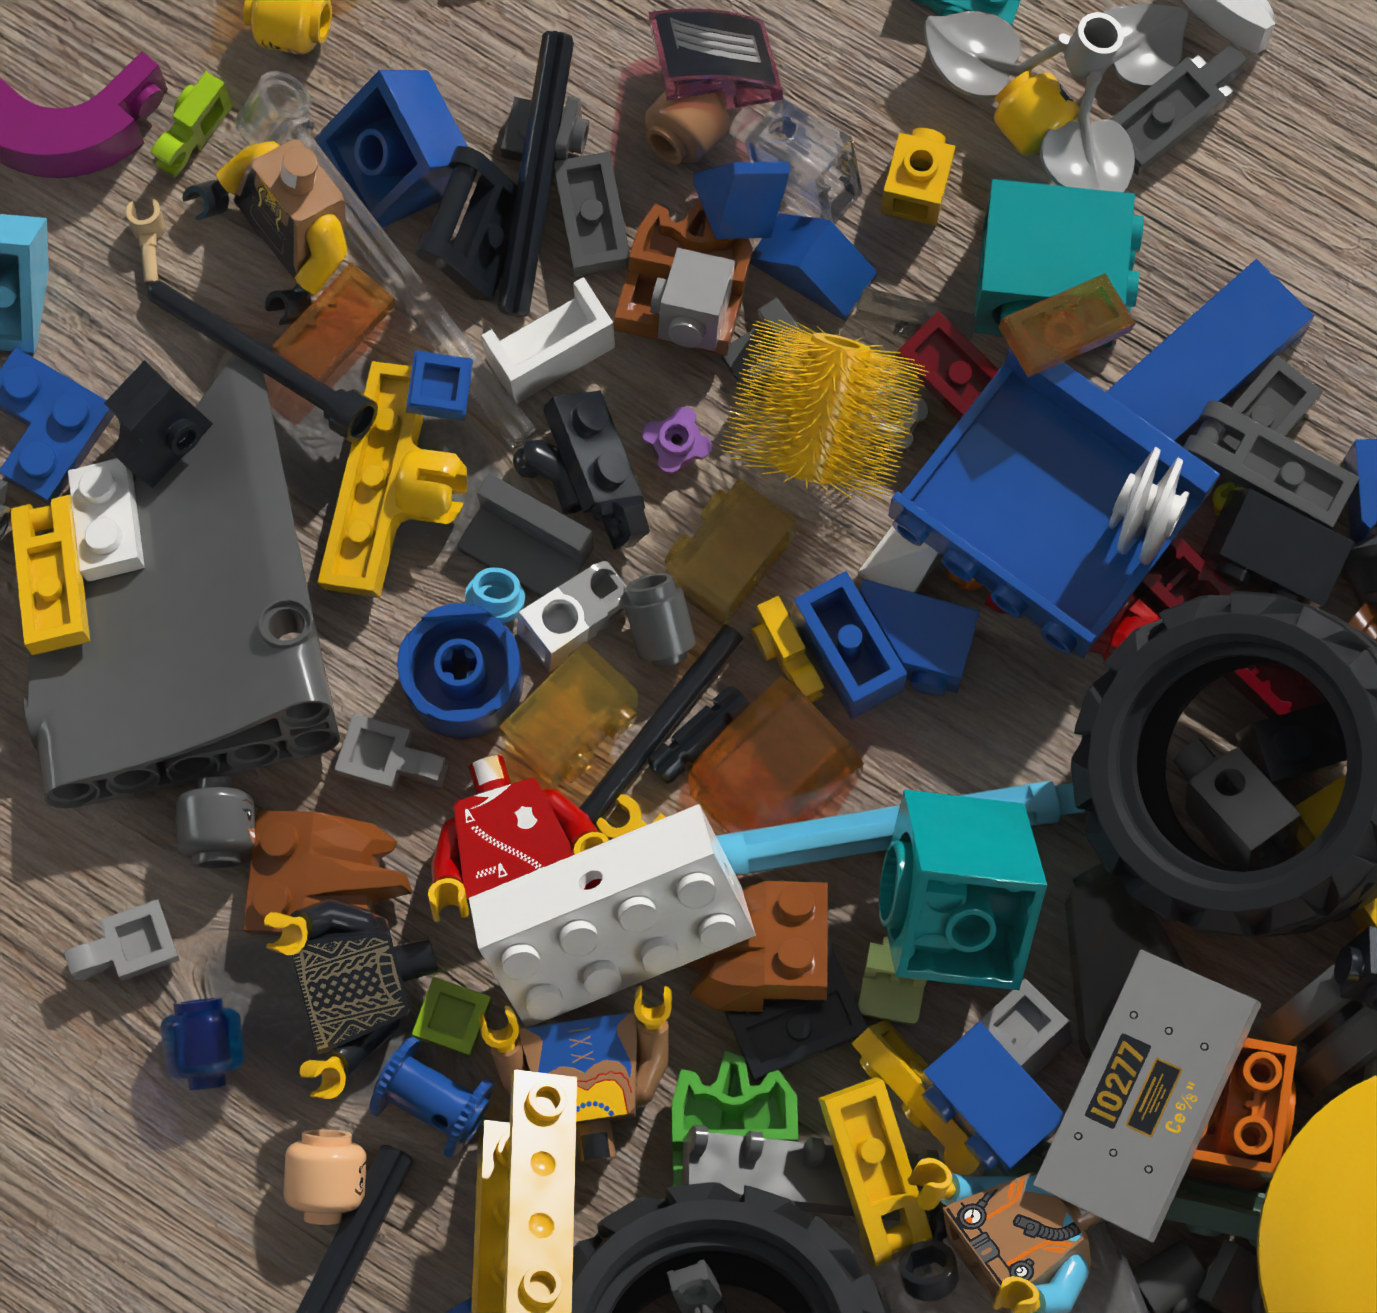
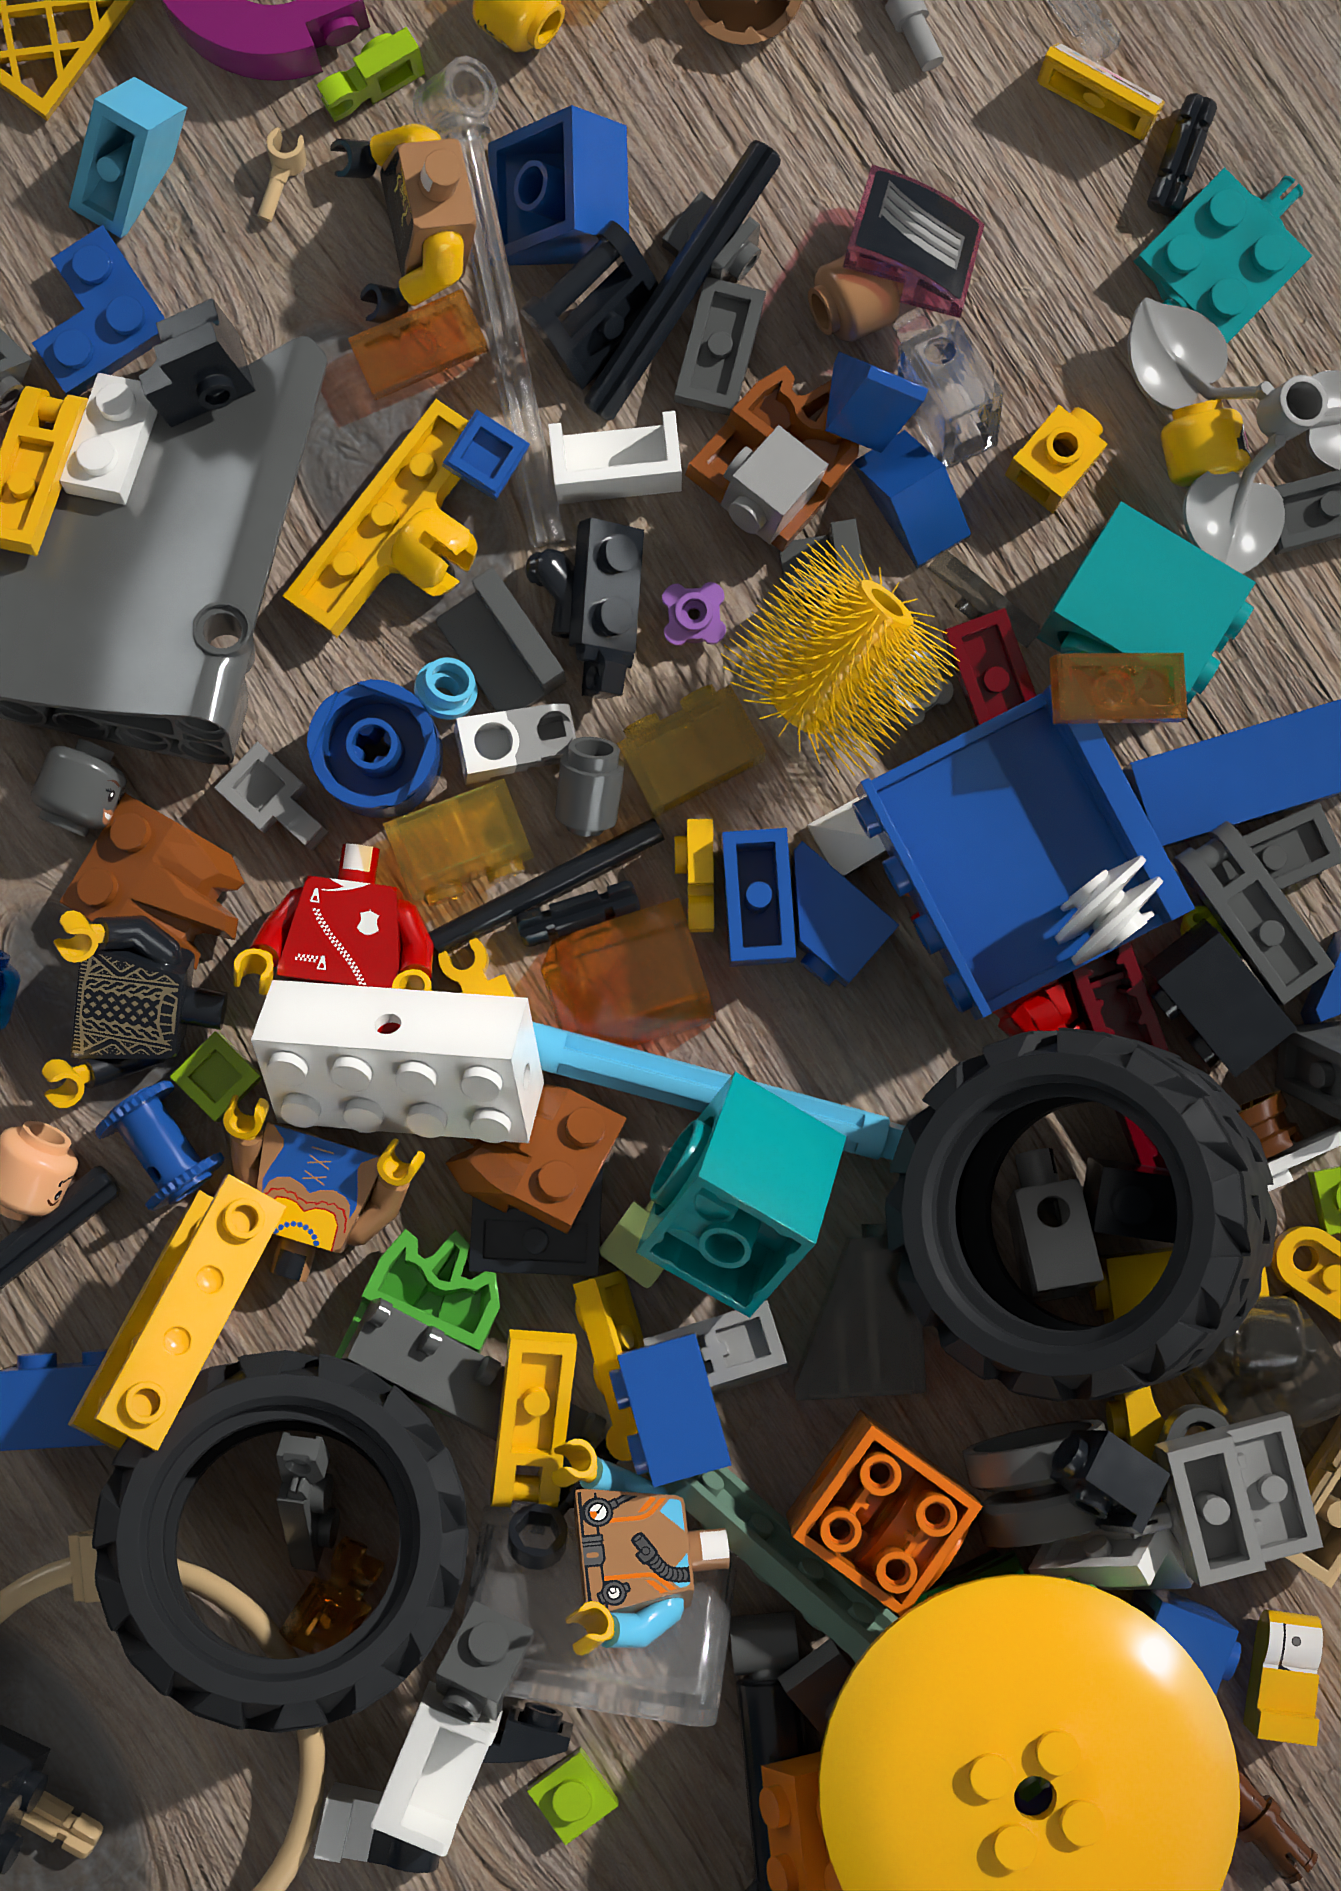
camera: 25 degrees right, 10 degrees up
black piece [146,280,378,442] -> none
light grey tile [1033,949,1262,1243] -> none

